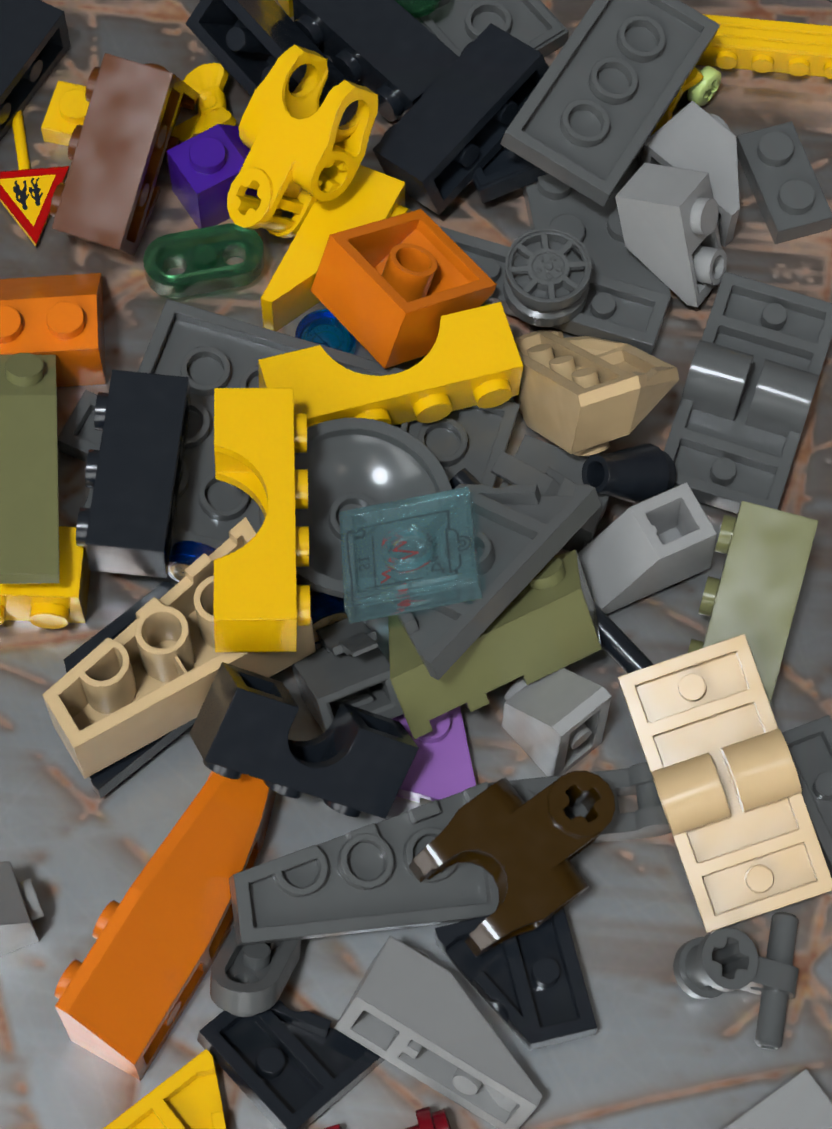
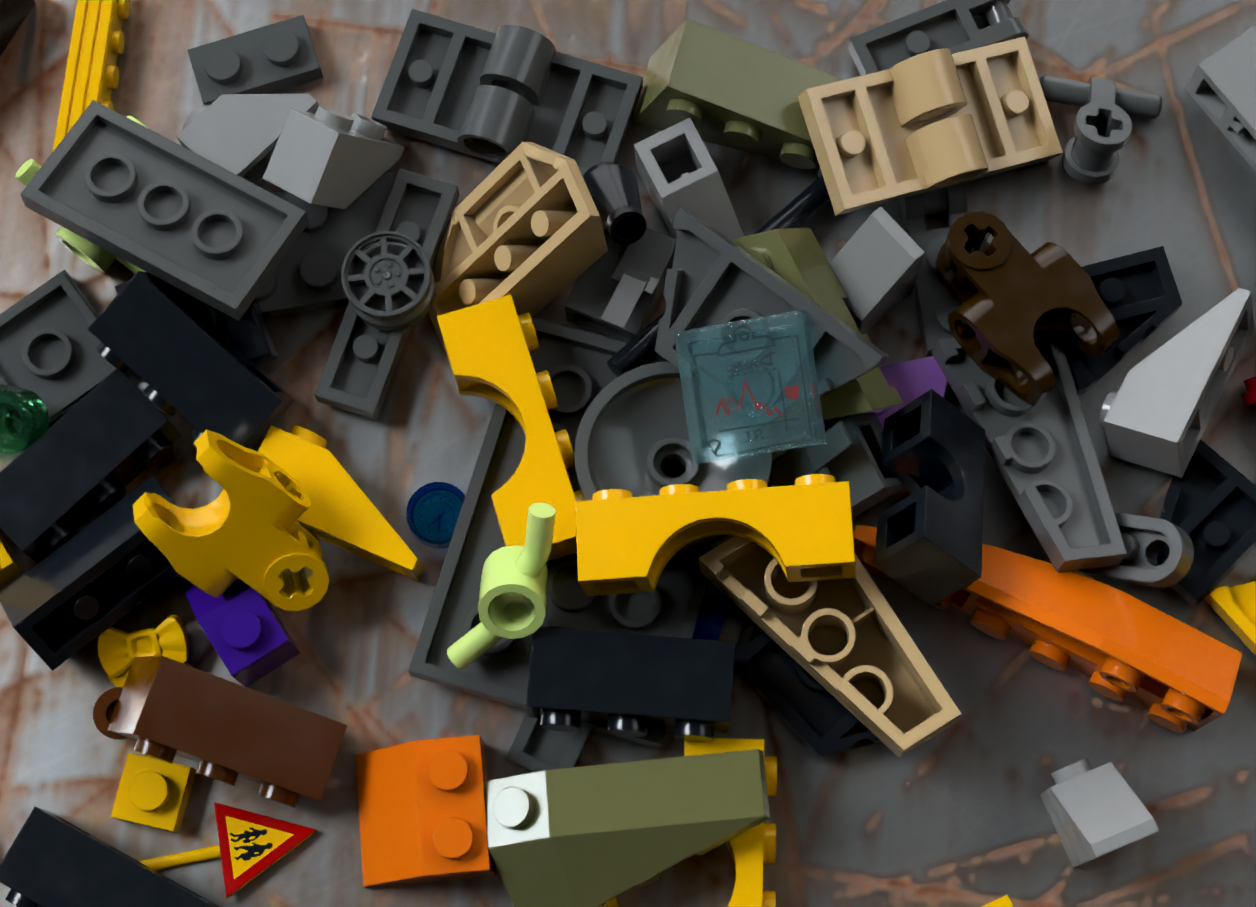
camera: 85 degrees left, 10 degrees up
clear green plate [143,223,265,298] -> none
orange slope [310,209,497,369] -> none
none -> yellowish green piece [447,503,556,669]

